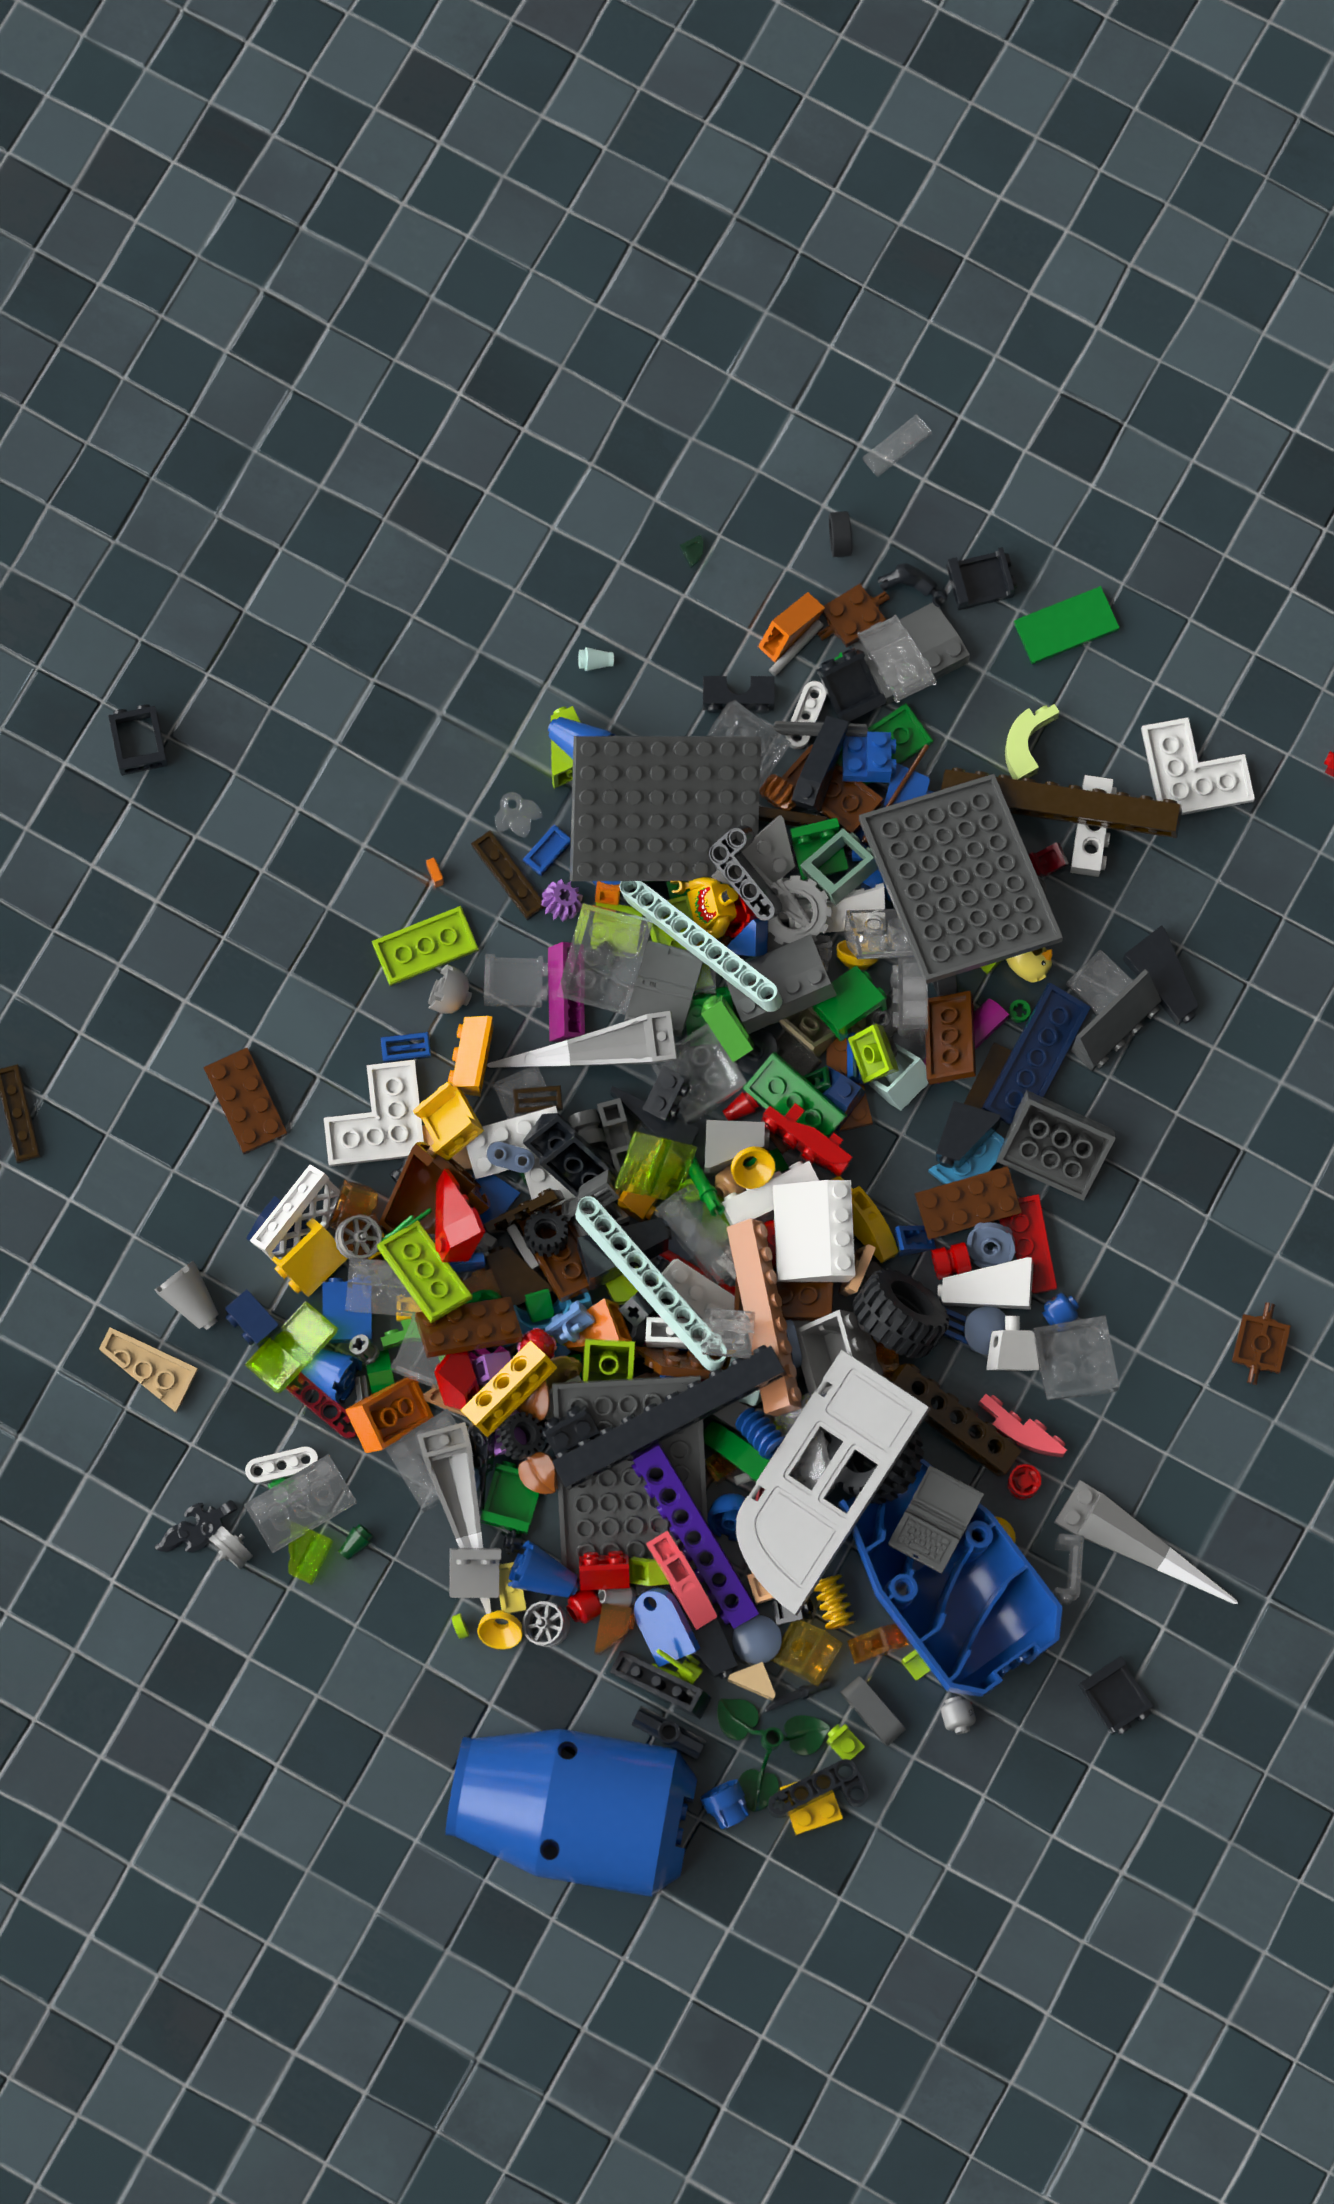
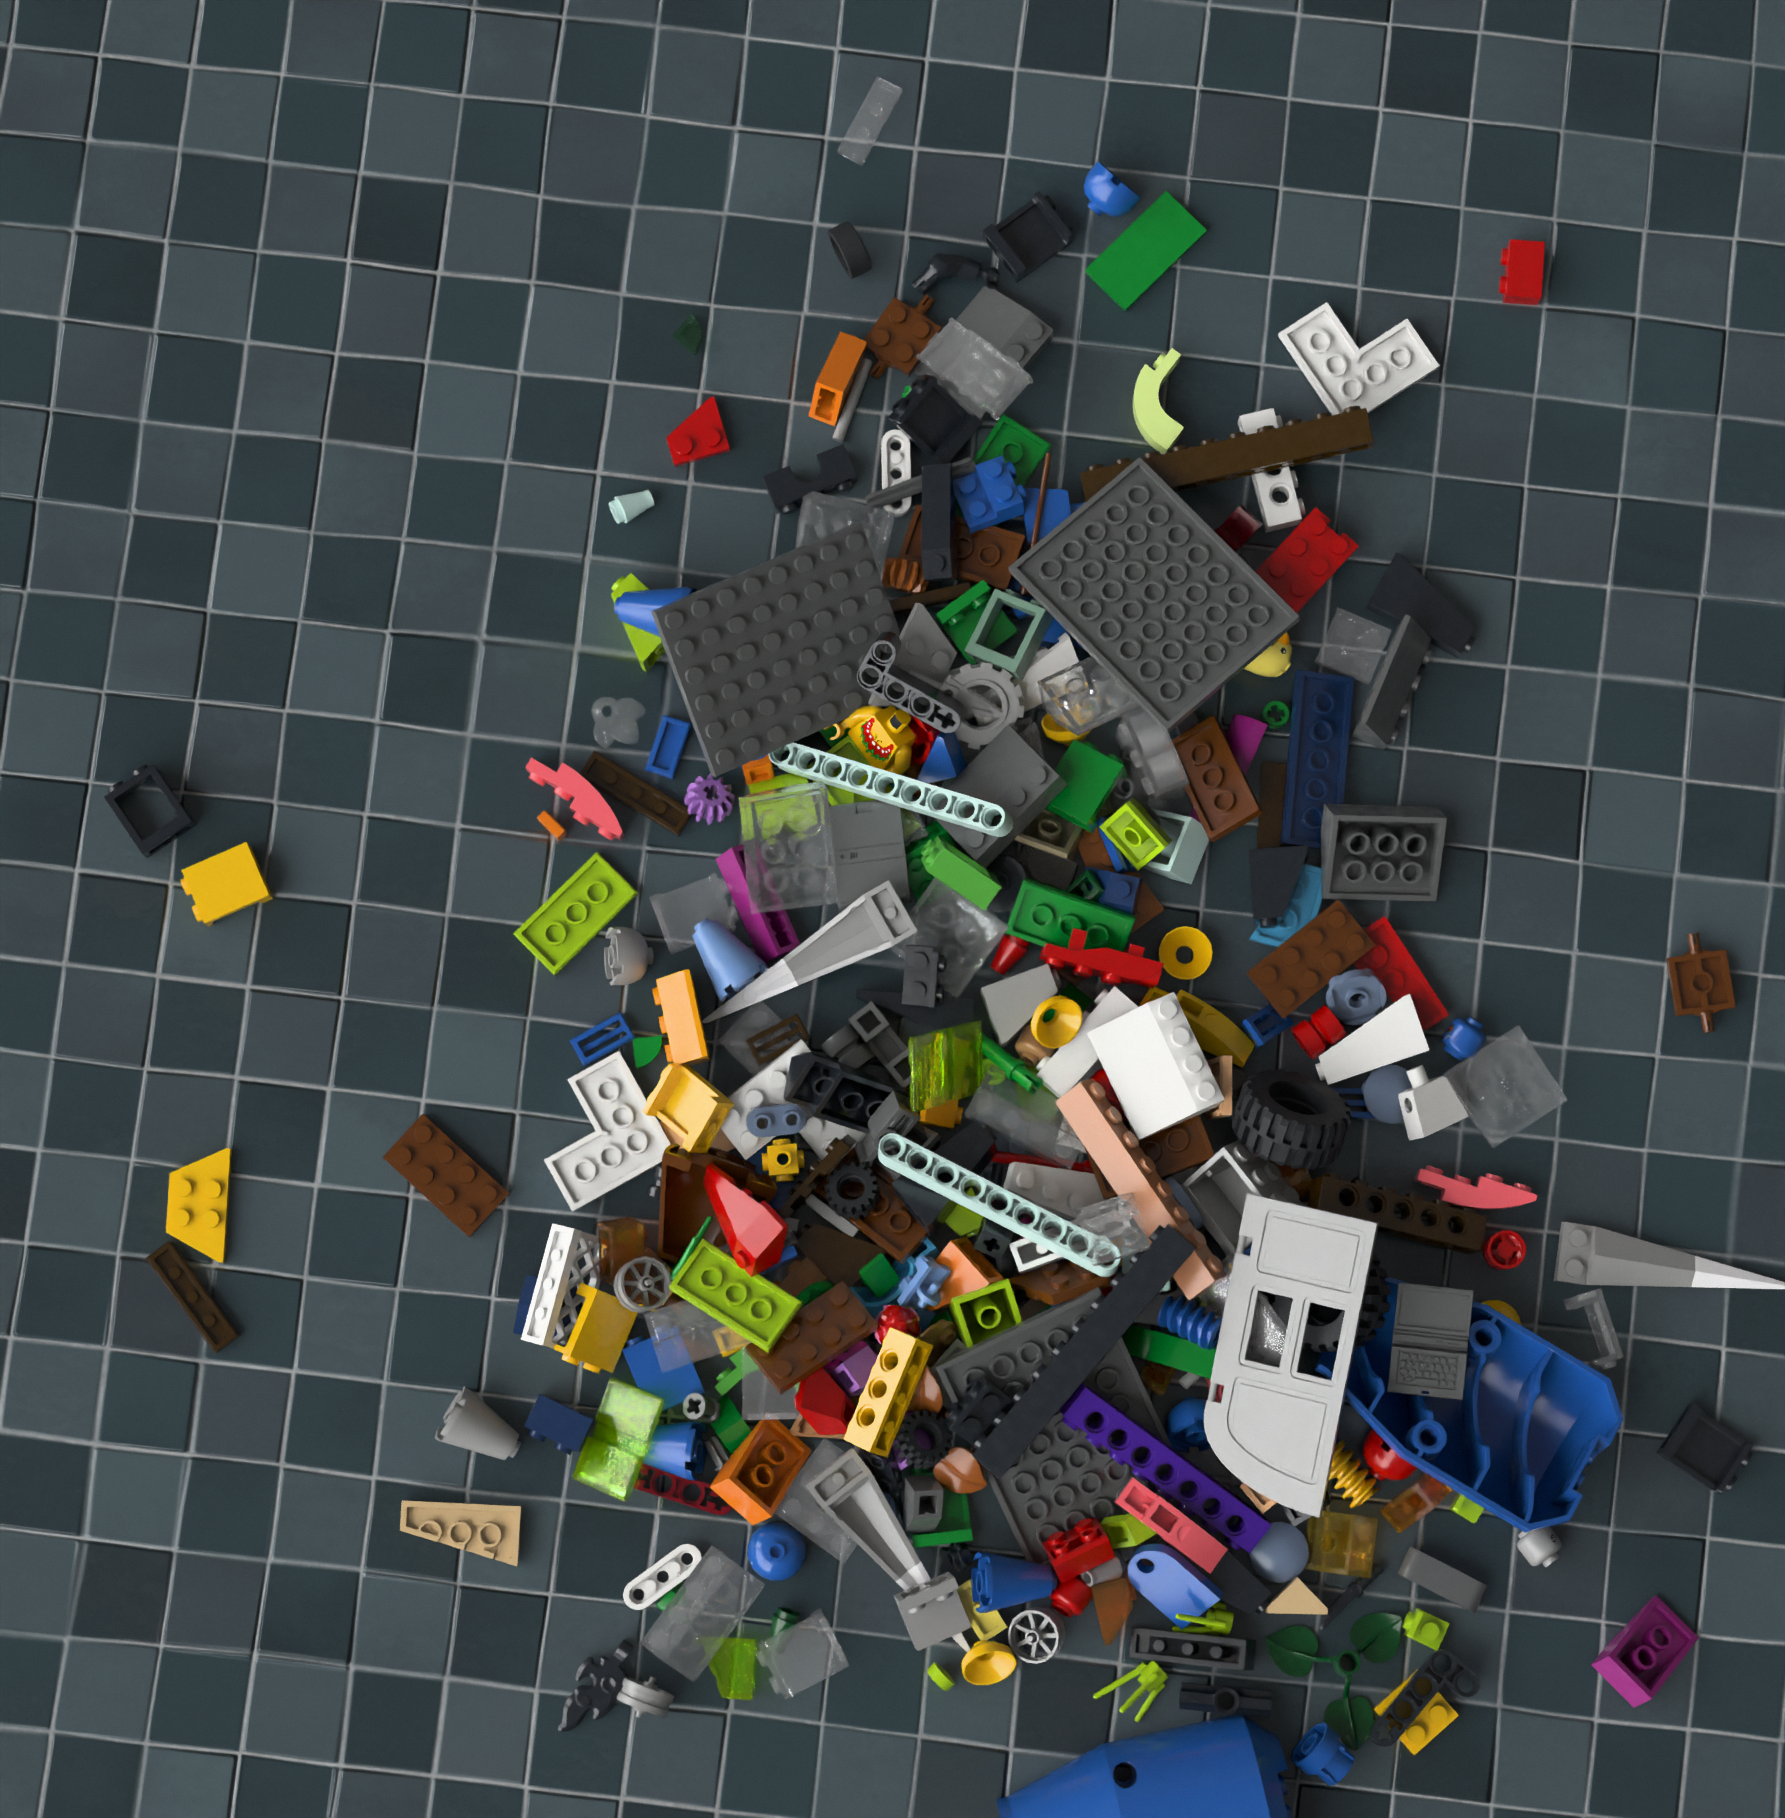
camera: 20 degrees left, 5 degrees up
none -> yellow wing [166,1148,232,1263]
none -> yellow panel [180,842,273,927]
none -> coral slope [525,757,624,841]
none -> green tile [633,1036,663,1069]
none -> red wing [666,396,730,467]
none -> medium blue cone [692,918,769,1002]
none -> blue cylinder [747,1521,806,1581]
none -> clear panel [755,1608,850,1700]
none -> yellow brick [762,1139,805,1182]
none -> dark grey slope [902,1475,943,1535]
none -> blue cylinder [1083,162,1141,217]
none -> lime plant [1093,1660,1169,1722]
none -> yellow piece [1159,926,1213,980]
none -> red piece [1255,507,1359,614]
none -> red cylinder [1363,1428,1417,1481]
none -> magenta slope [1591,1595,1699,1708]

